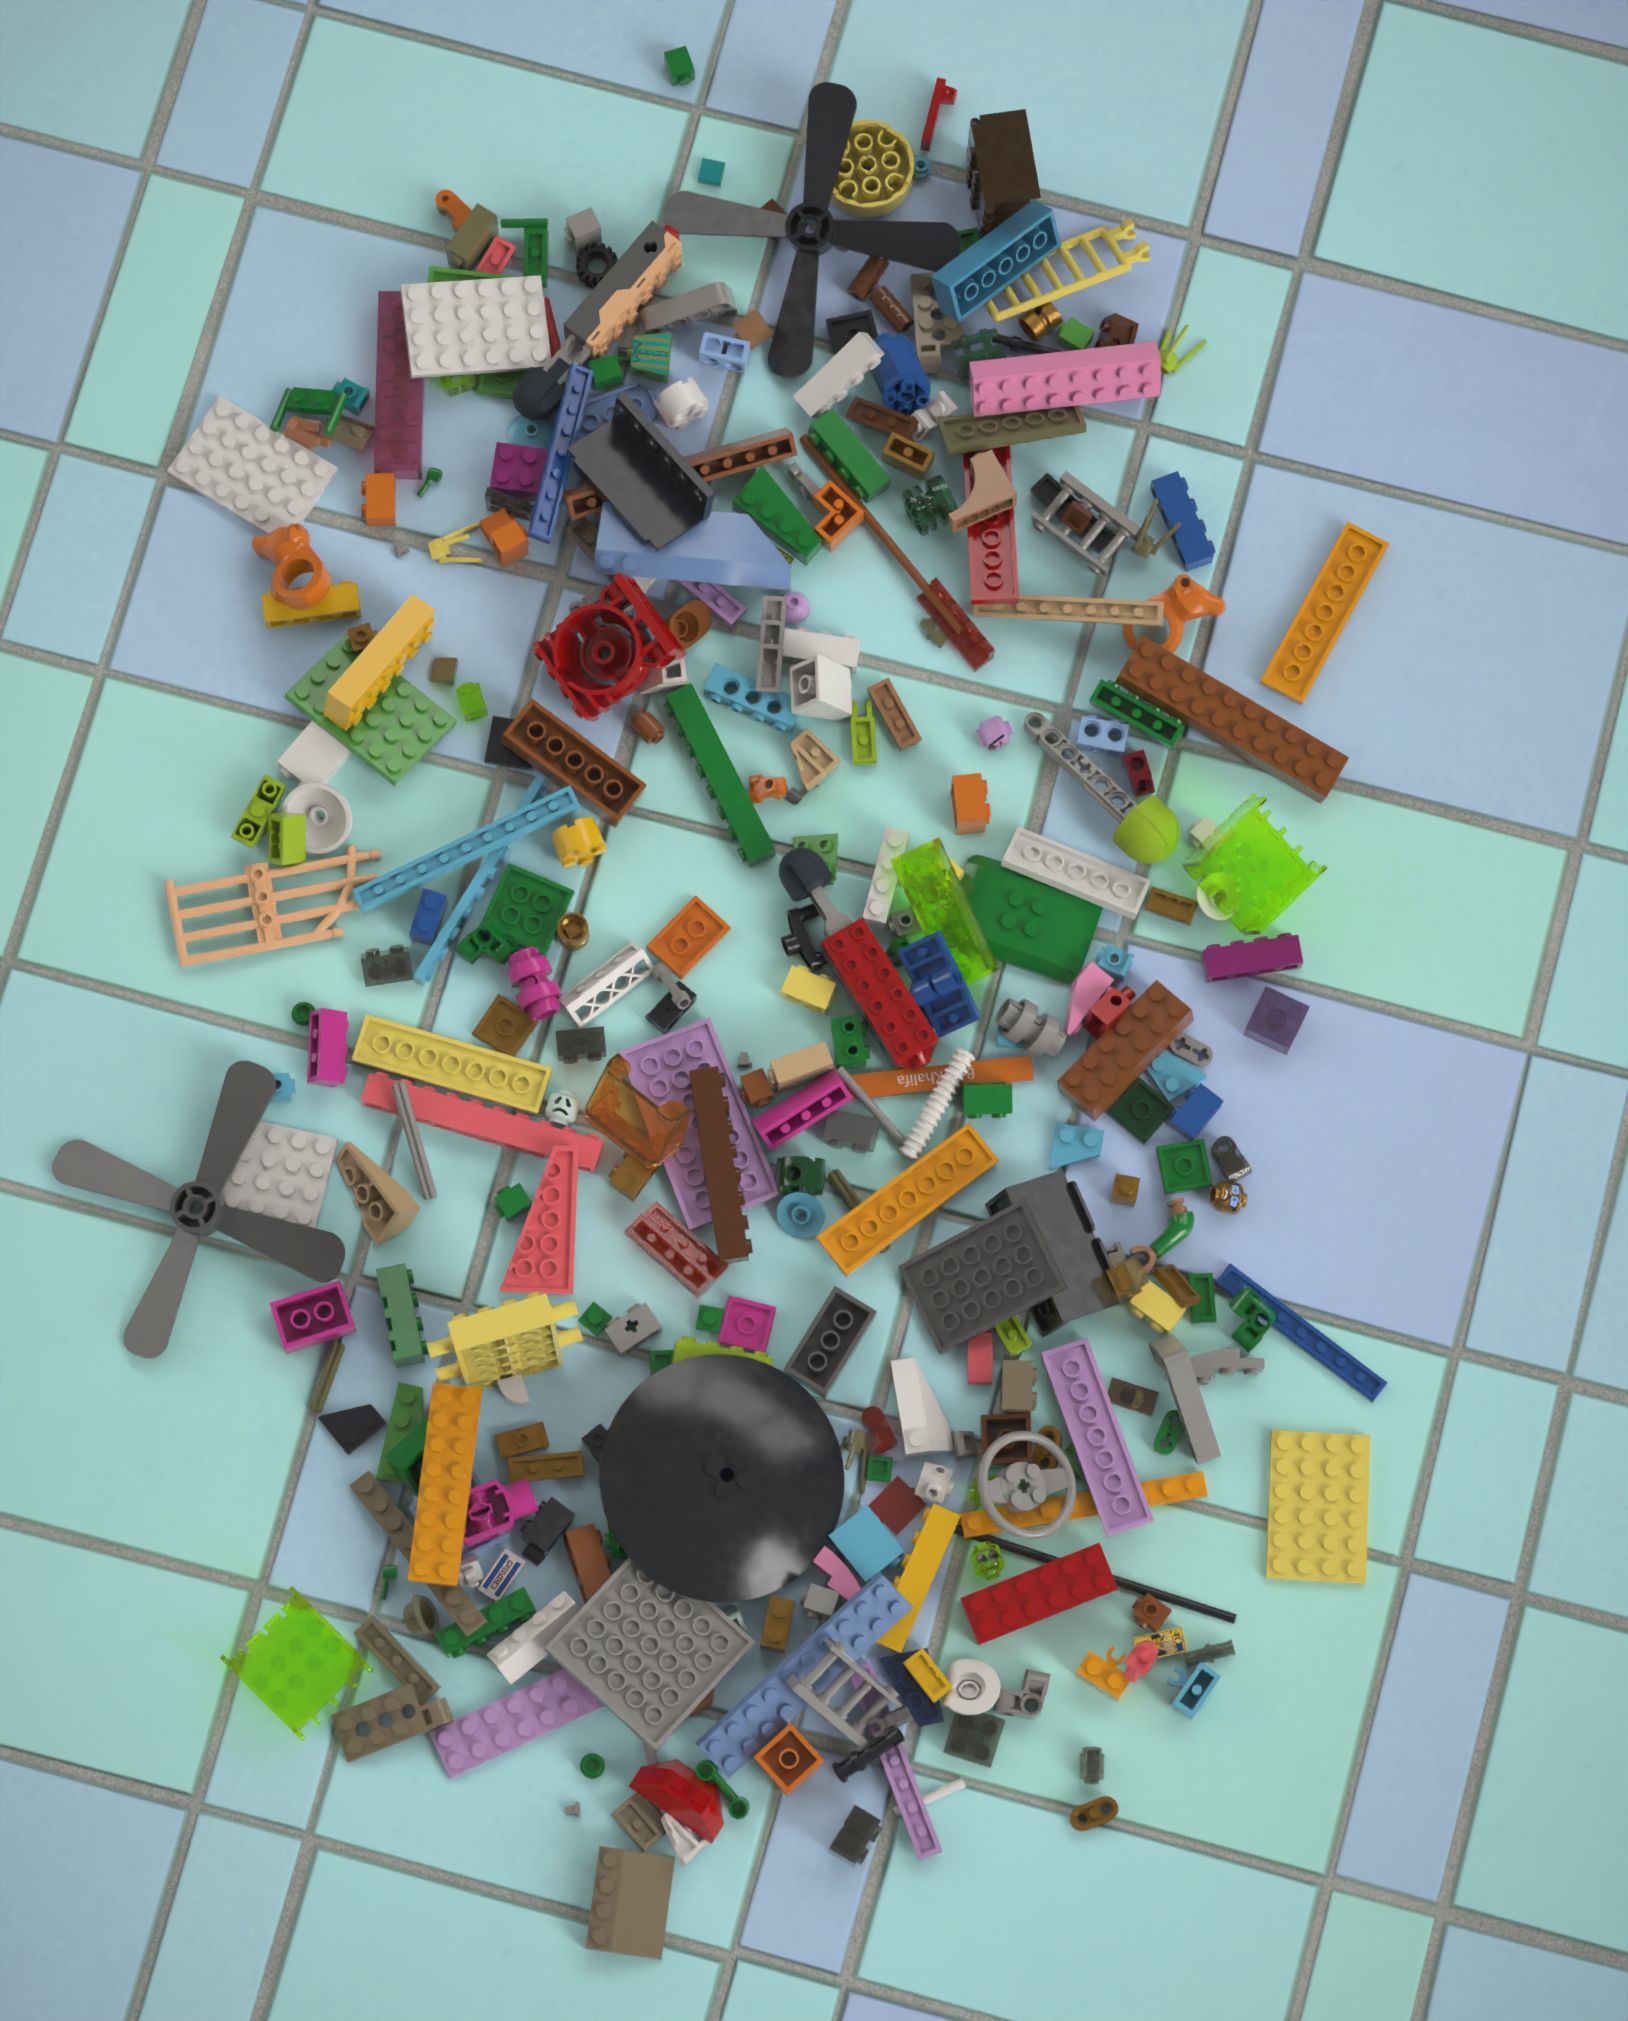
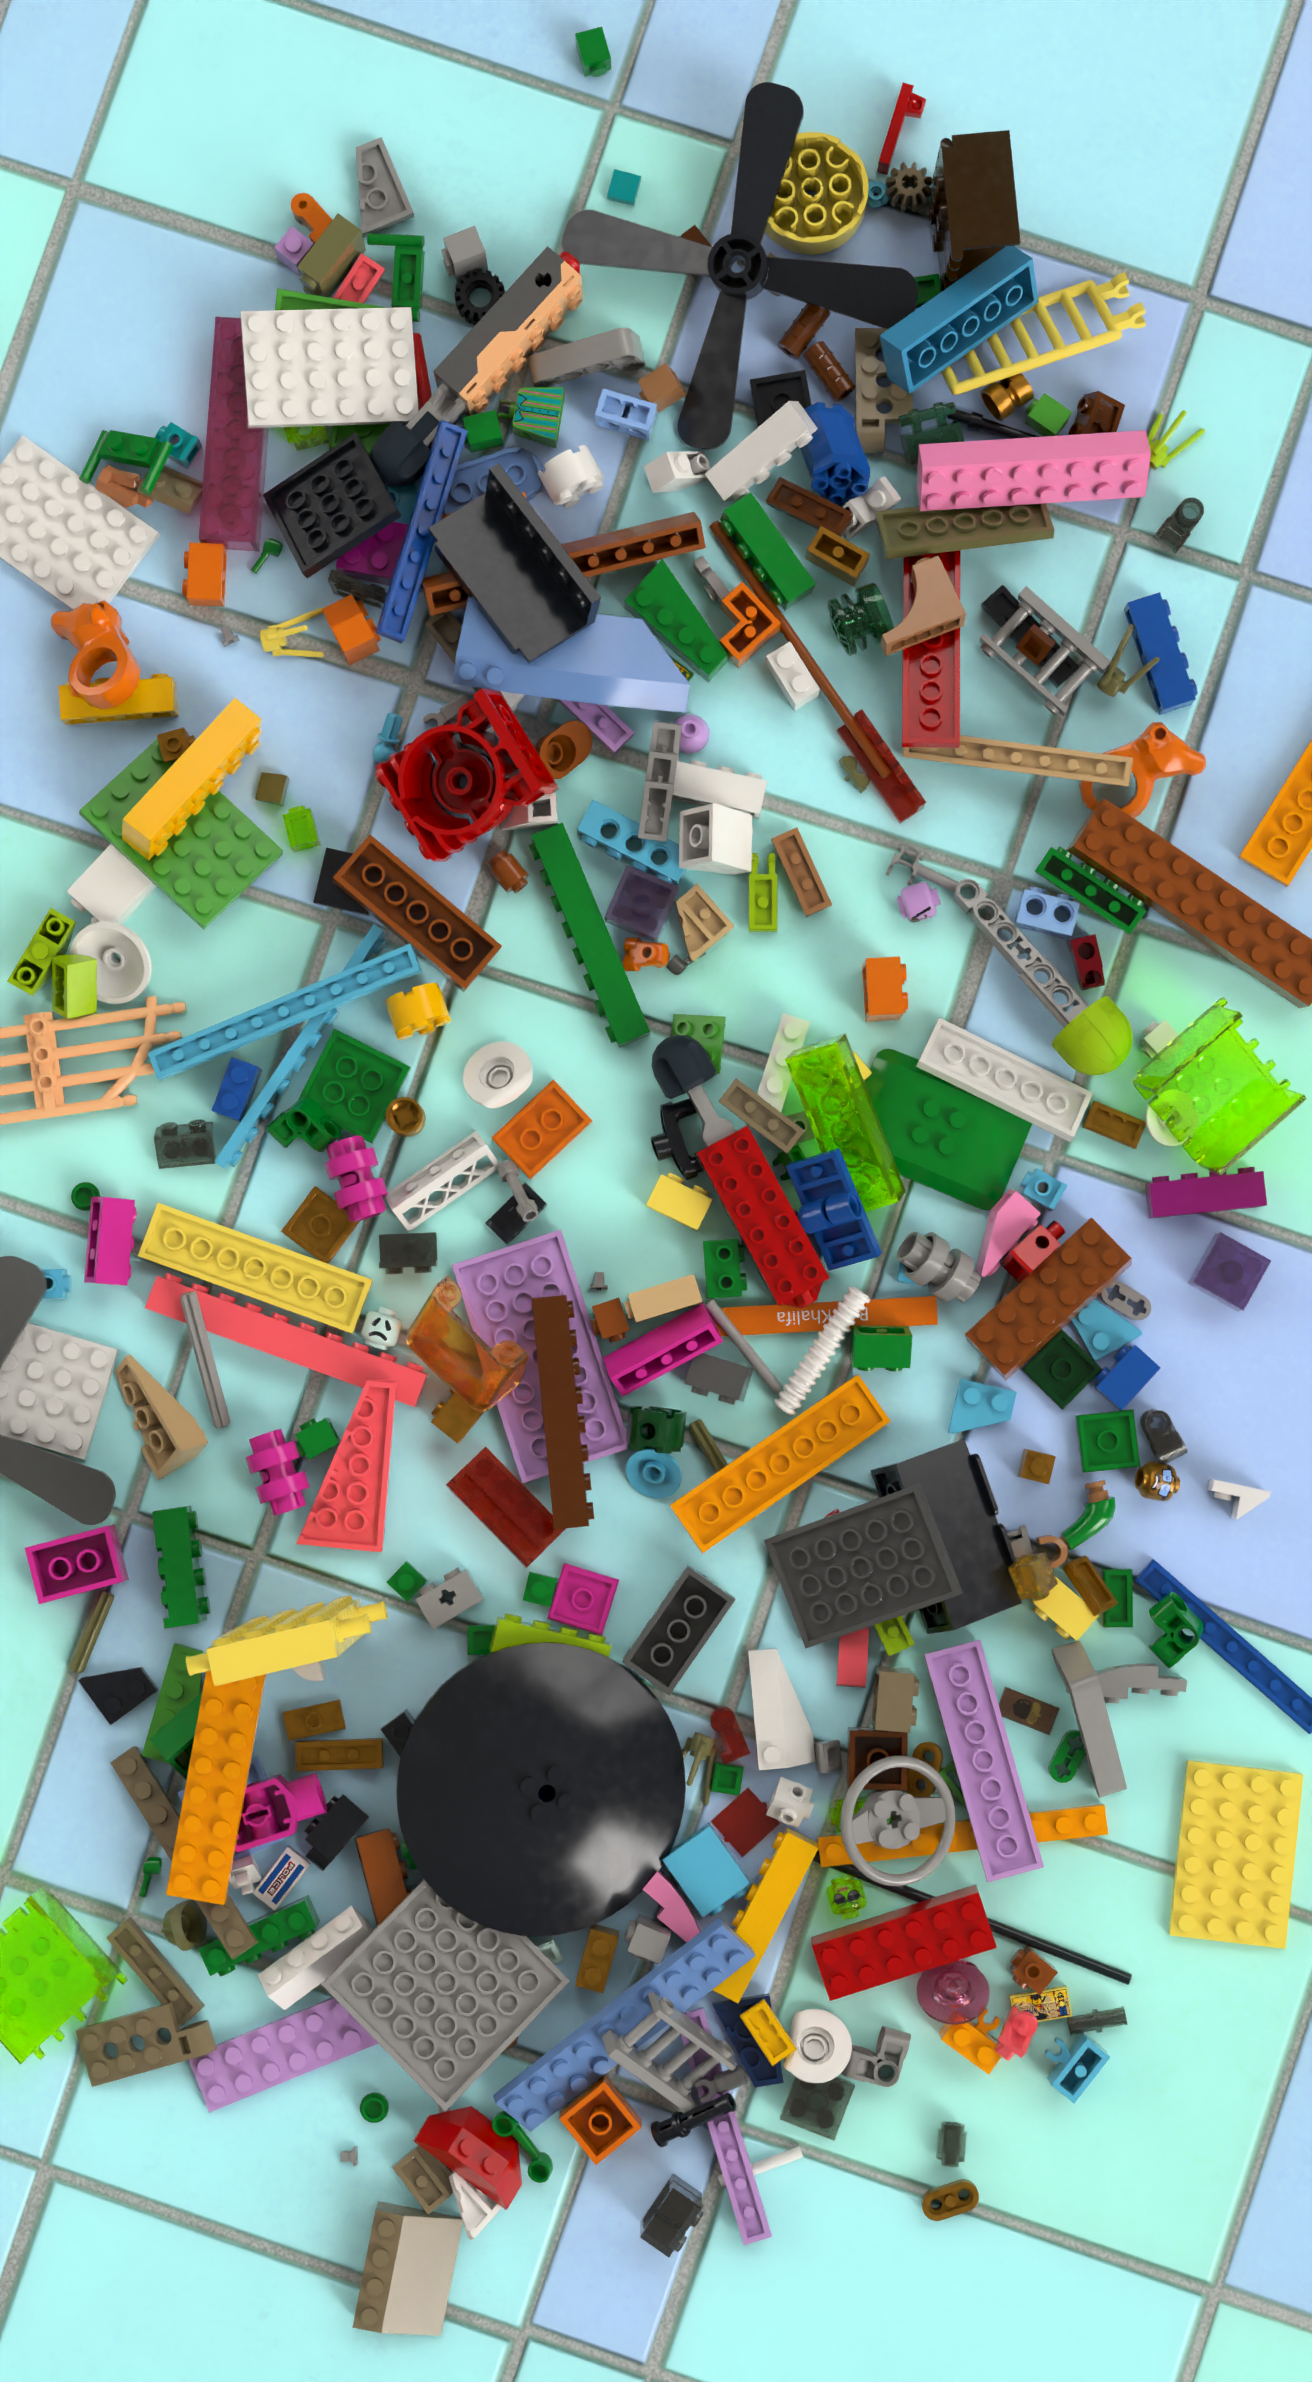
camera: 10 degrees right, 10 degrees up
none -> dark pink piece [245,1429,310,1516]
none -> black plate [263,433,402,579]
none -> lavender brick [274,226,314,276]
none -> light grey wing [356,137,414,238]
none -> medium azure axle [373,713,403,763]
none -> white hat [463,1042,533,1109]
none -> clear purple brick [604,865,679,943]
none -> white slope [644,451,710,493]
none -> dark tan plate [718,1079,805,1154]
none -> white brick [765,642,820,711]
none -> dark tan gear [885,162,933,212]
none -> light grey piece [886,843,959,892]
none -> clear pink hat [917,1960,990,2025]
none -> clear smoke piece [1153,497,1204,554]
none -> white slope [1207,1479,1271,1520]

